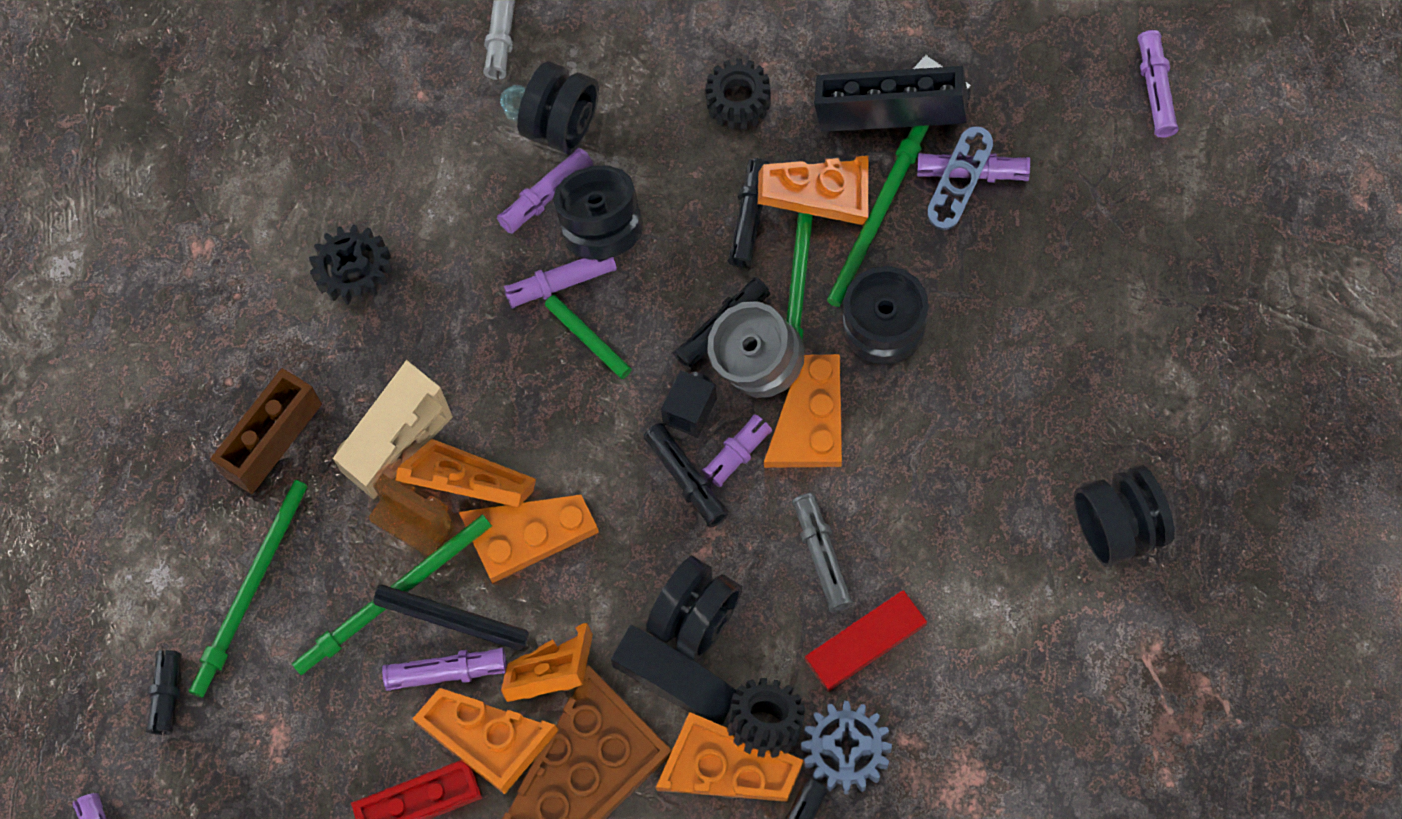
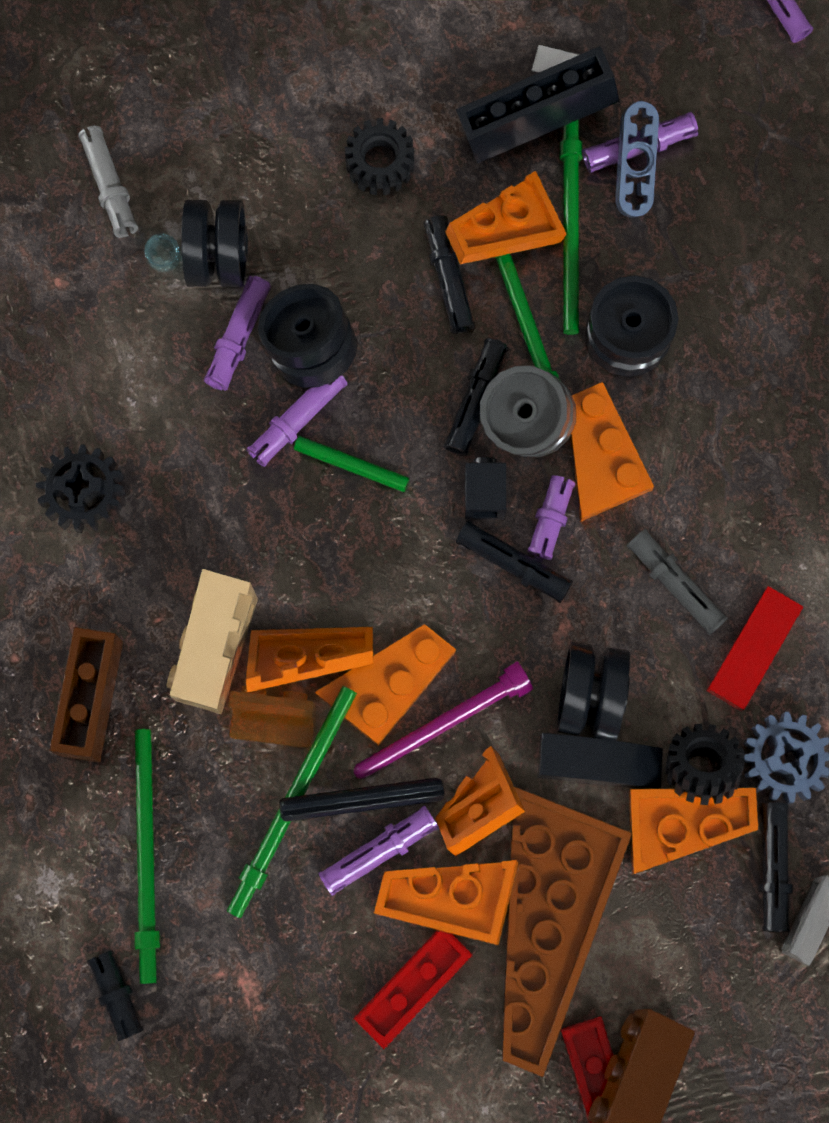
camera: 30 degrees left, 10 degrees up
none -> magenta piece [353,661,534,779]

